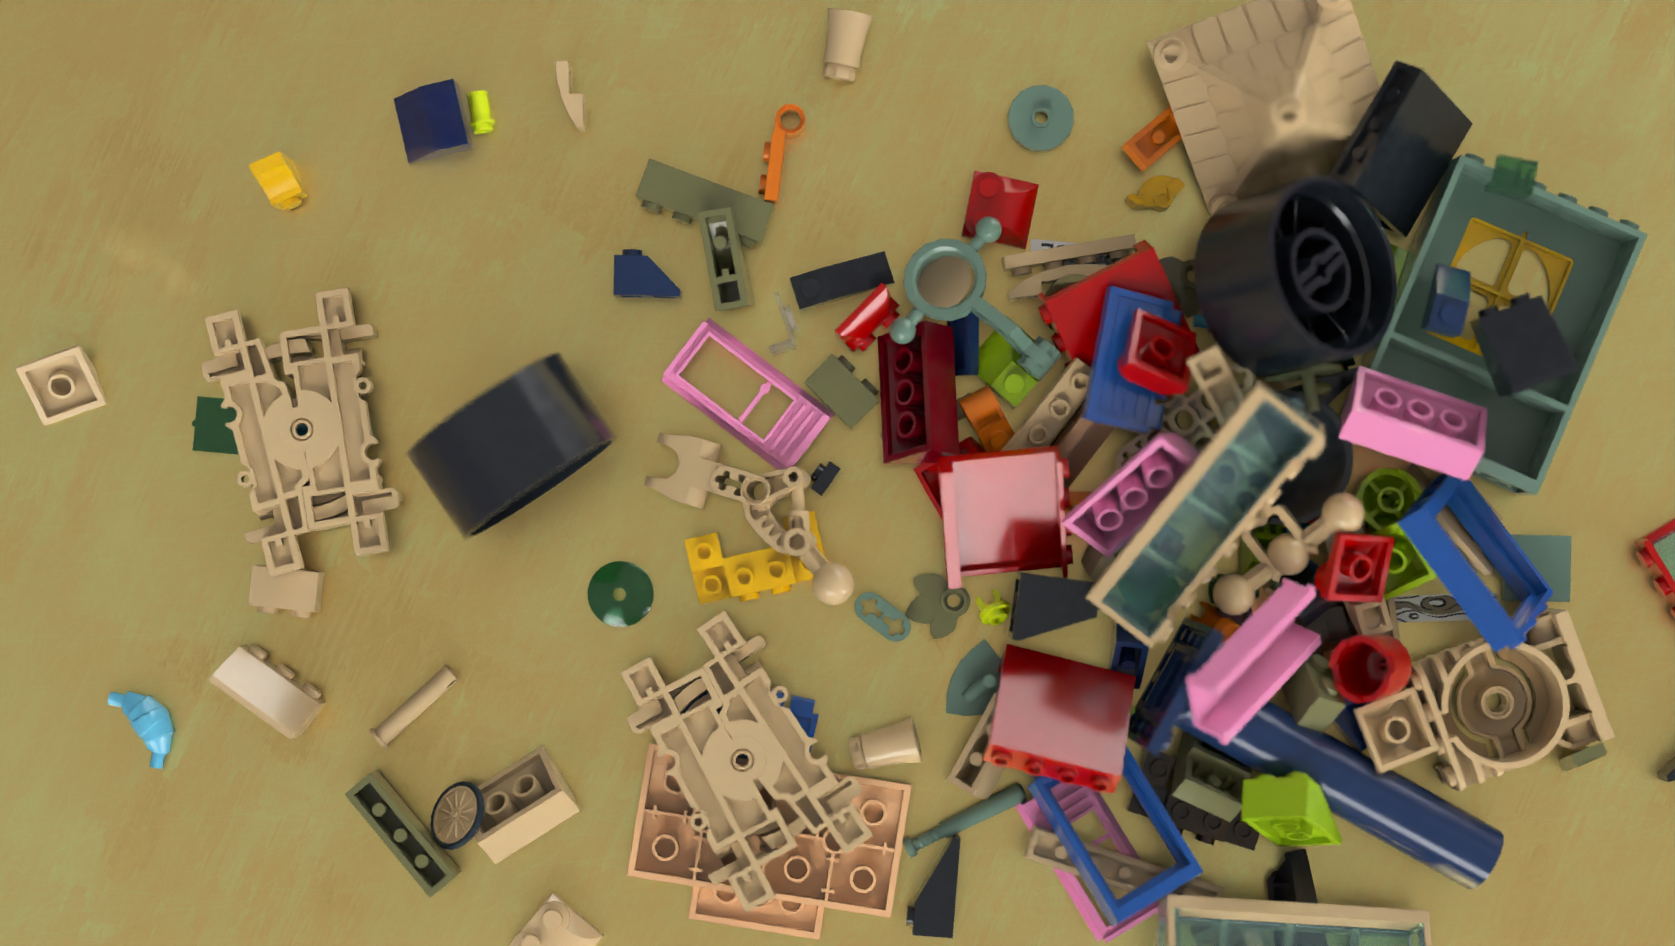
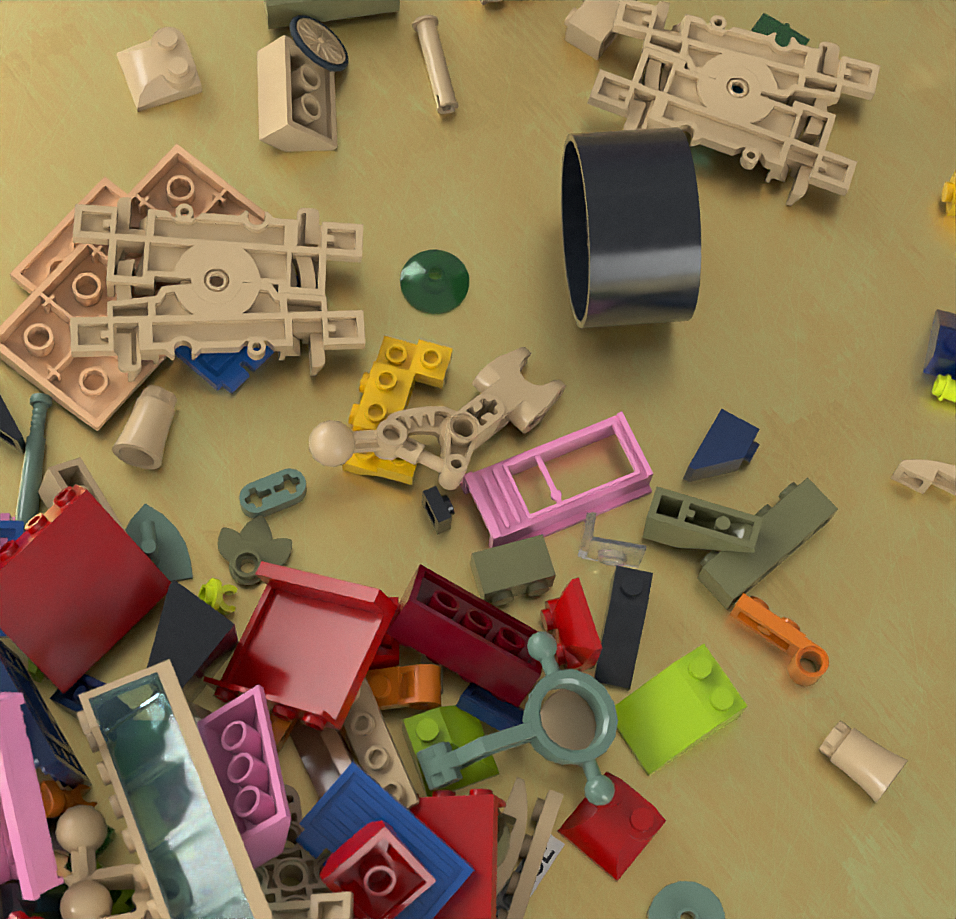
camera: 110 degrees right, 20 degrees down
none -> lime slope [615,644,747,776]

